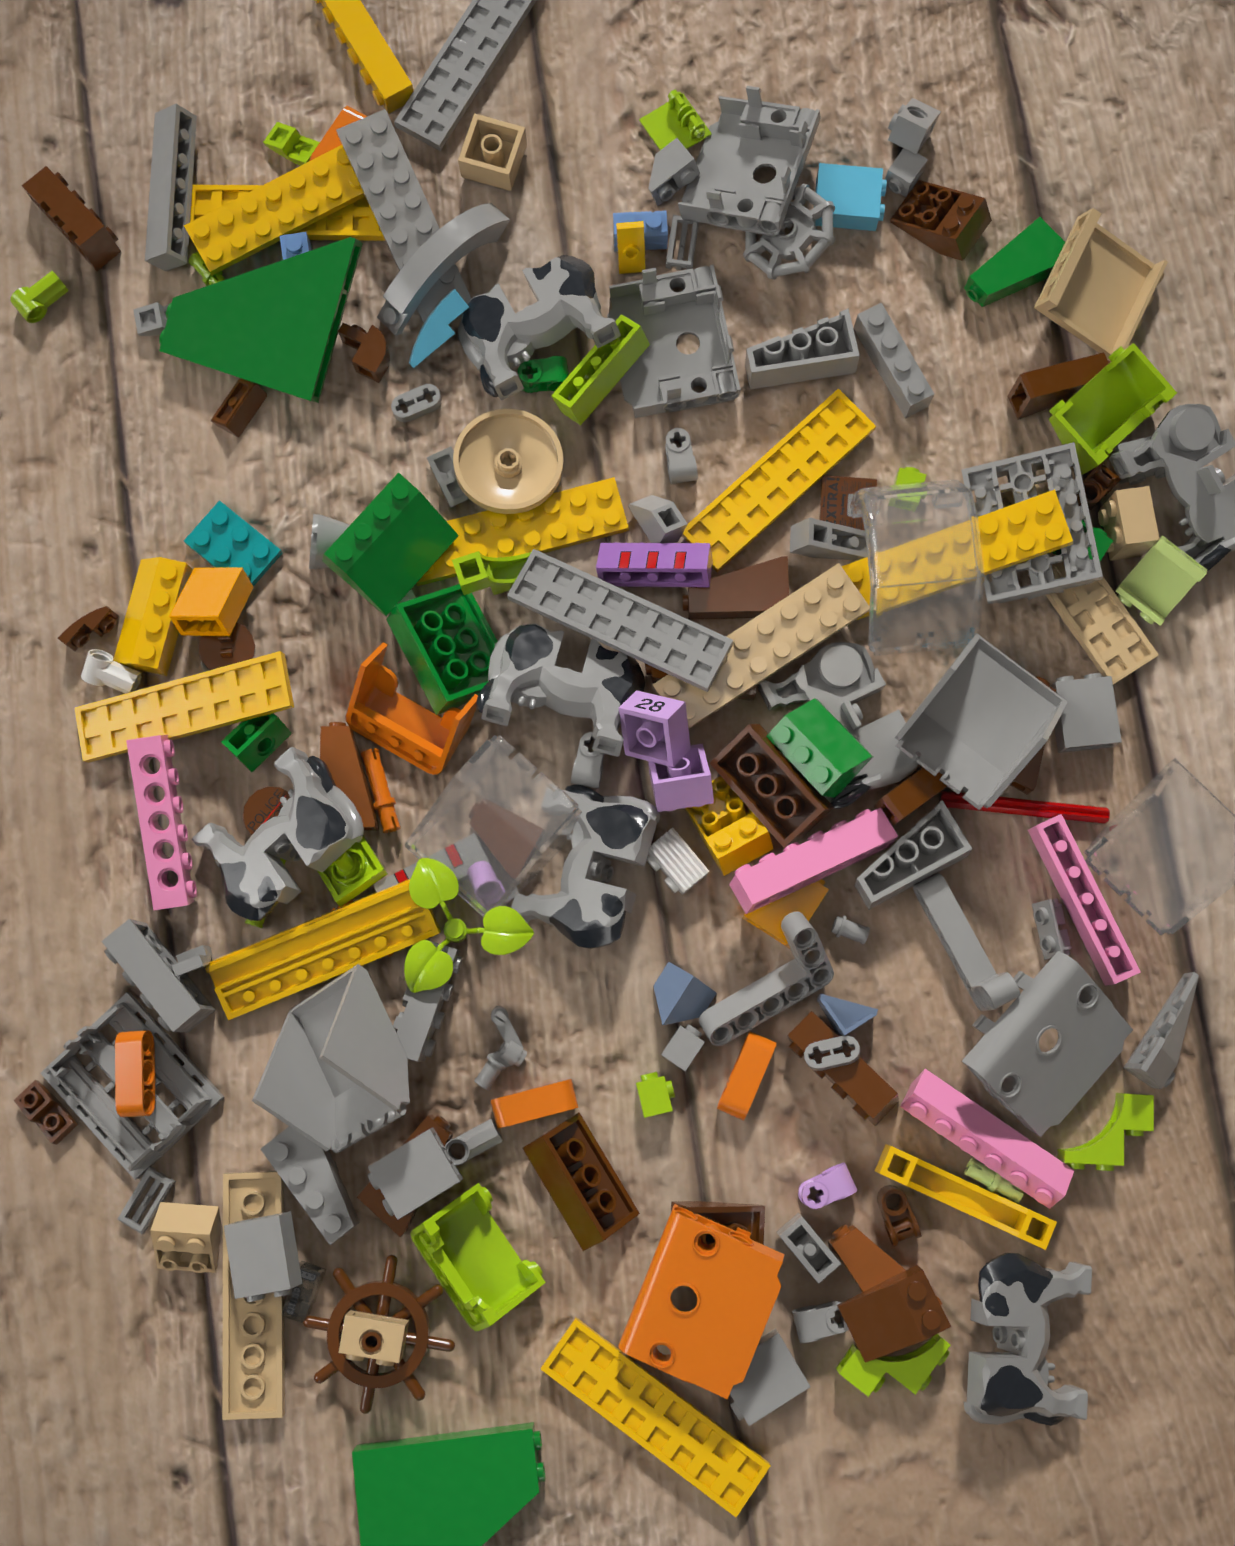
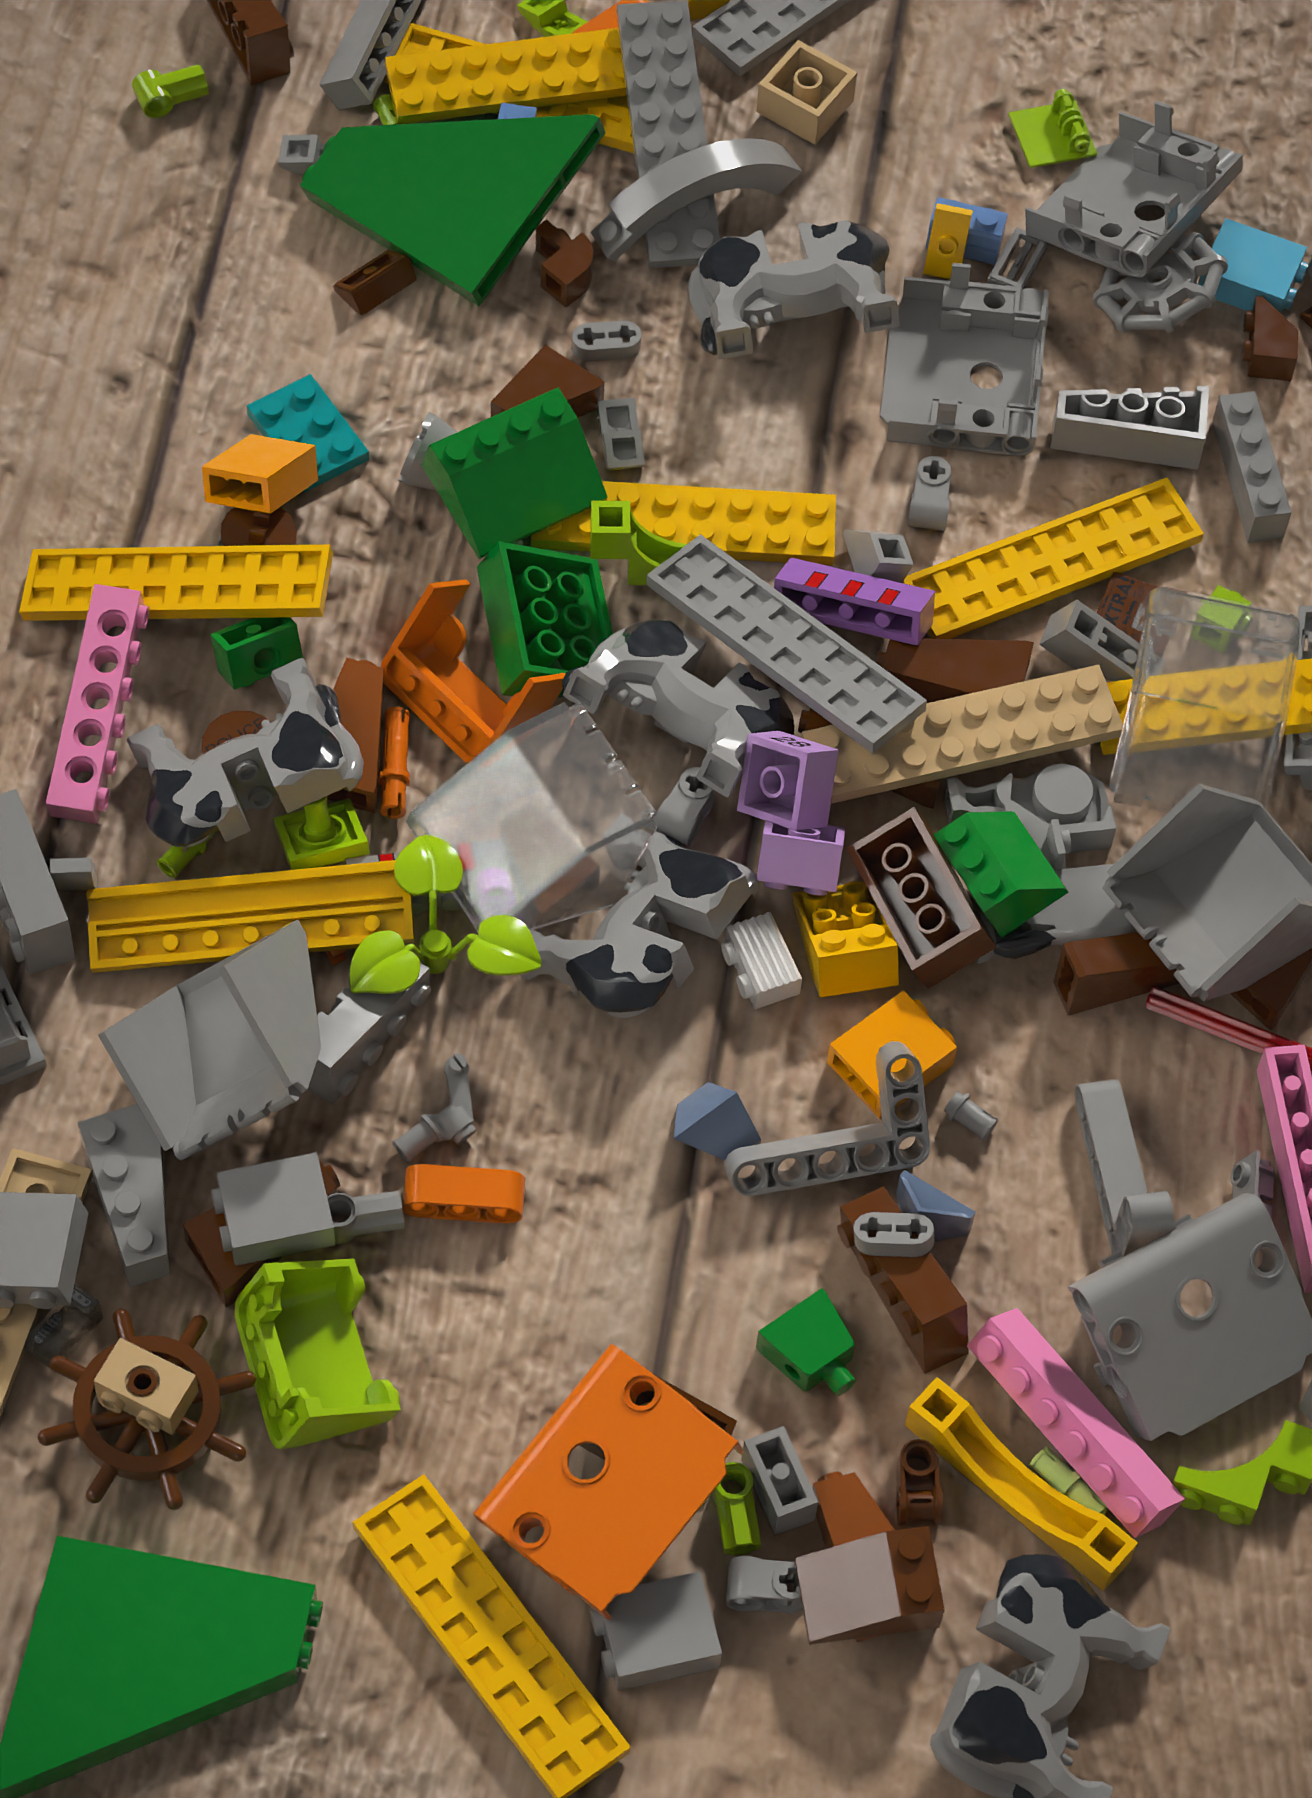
camera: 10 degrees right, 20 degrees down
reddish brown slope [58,606,119,651] -> none
white piece [81,649,142,694] -> none
yellow slope [113,557,193,676] -> none
medium azure slope [409,289,469,368] -> none
tan dish [453,409,563,514] -> none
green piece [518,356,569,393] -> none
reddish brown slope [522,1112,640,1251] -> none
lime brick [551,314,650,425] -> none
lime brick [636,1072,675,1118] -> none
light grey slope [648,138,700,206] -> none
light grey brick [661,1024,705,1071] -> none
orange beam [717,1031,776,1121] -> none
bright pink brick [729,808,898,914] -> none
lavender piece [798,1163,857,1209] -> none
lime arch [836,1334,950,1397] -> none
light grey wedge [854,800,972,910] -> none
none -> reddish brown slope [491,345,605,418]
none -> lime piece [712,1462,761,1556]
none -> green torso [756,1288,856,1396]
none -> reddish brown slope [1242,296,1299,381]

